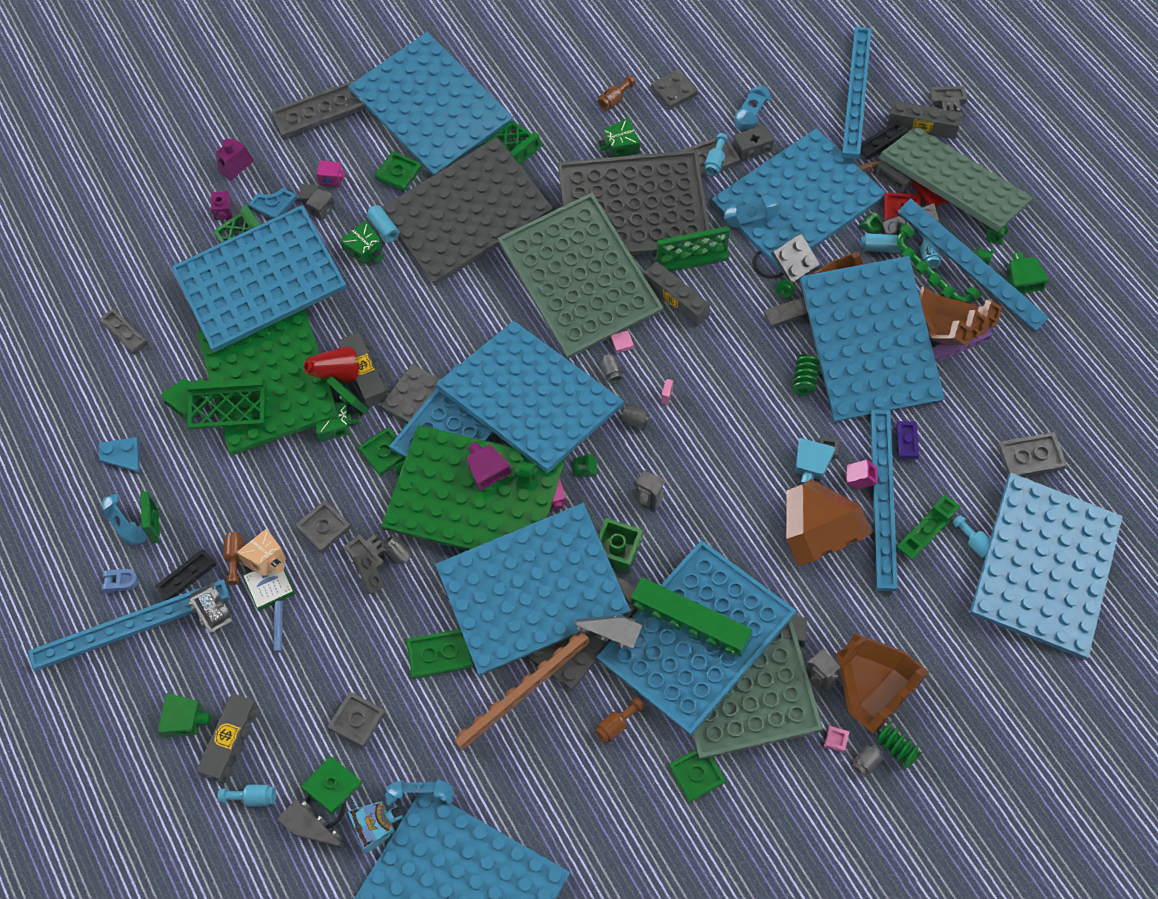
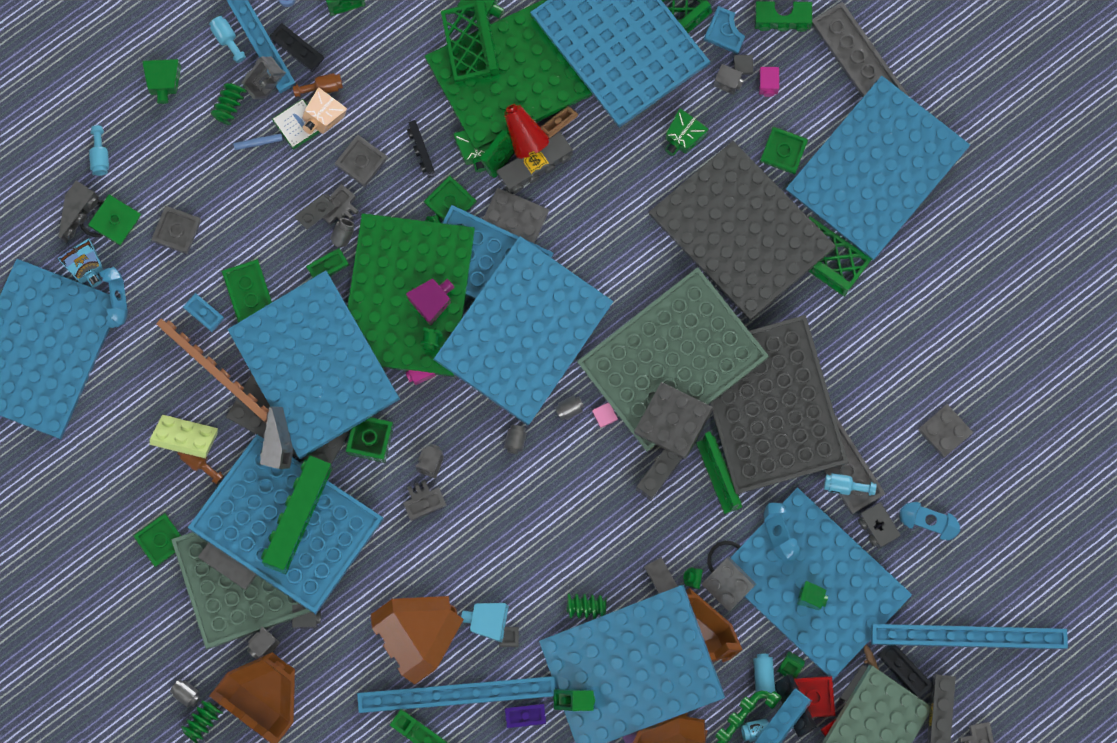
camera: 80 degrees right, 15 degrees up
dark grey brick [196,693,259,784] -> none
medium azure brick [367,205,400,243] -> none
green slope [573,454,597,477] -> none
green torso [597,118,640,157] -> none
dark orange piece [598,75,636,110] -> none
bright pink tile [661,379,673,405] -> none
bright pink tile [823,726,850,753] -> none
dark pink brick [845,460,878,490] -> none
none -> yellowish green plate [150,415,218,458]
none -> dark azure plate [183,293,225,332]
none -> flat silver tile [198,542,257,590]
none -> medium azure piece [209,16,246,63]
none -> green piece [211,83,247,125]
none -> green plate [306,248,349,278]
none -> flat silver hinge [403,479,447,521]
none -> black plate [407,120,435,178]
none -> medium nougat slope [541,106,579,138]
none -> green slope [554,689,595,711]
none -> flat silver plate [634,382,713,459]
none -> green arch [755,1,812,32]
none -> green slope [797,581,828,610]

